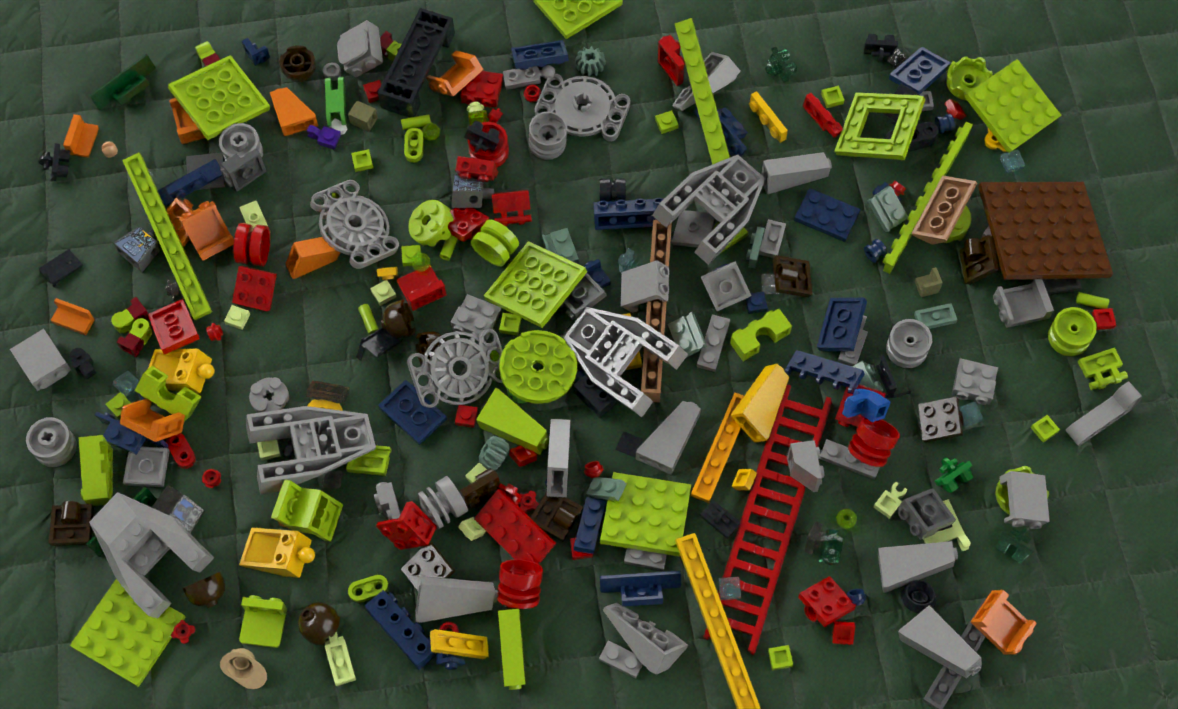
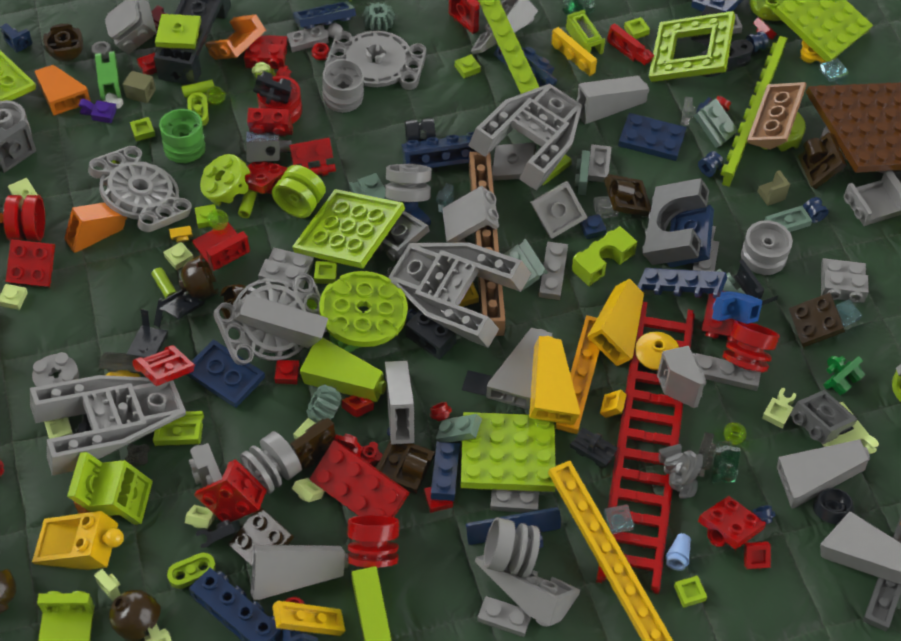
camera: 10 degrees left, 10 degrees down
none -> yellowish green plate [94,569,121,602]
none -> black piece [127,309,168,358]
none -> red plate [133,345,194,386]
none -> lime plate [155,14,201,49]
none -> bright green wheel [159,109,206,163]
none -> yellowish green plate [185,505,216,529]
none -> black plate [195,519,242,548]
none -> light grey slope [234,294,328,348]
none -> light grey wheel [385,164,431,202]
none -> light grey wheel [483,517,540,578]
none -> yellow slope [529,336,580,425]
none -> lime window [566,10,605,54]
none -> yellow dish [635,332,679,370]
none -> dark grey arch [642,178,709,265]
none -> dark grey animal [658,444,703,499]
none -> light blue cone [665,534,691,571]
none -> clear plate [681,97,696,125]
none -> dark blue wheel [803,197,829,223]

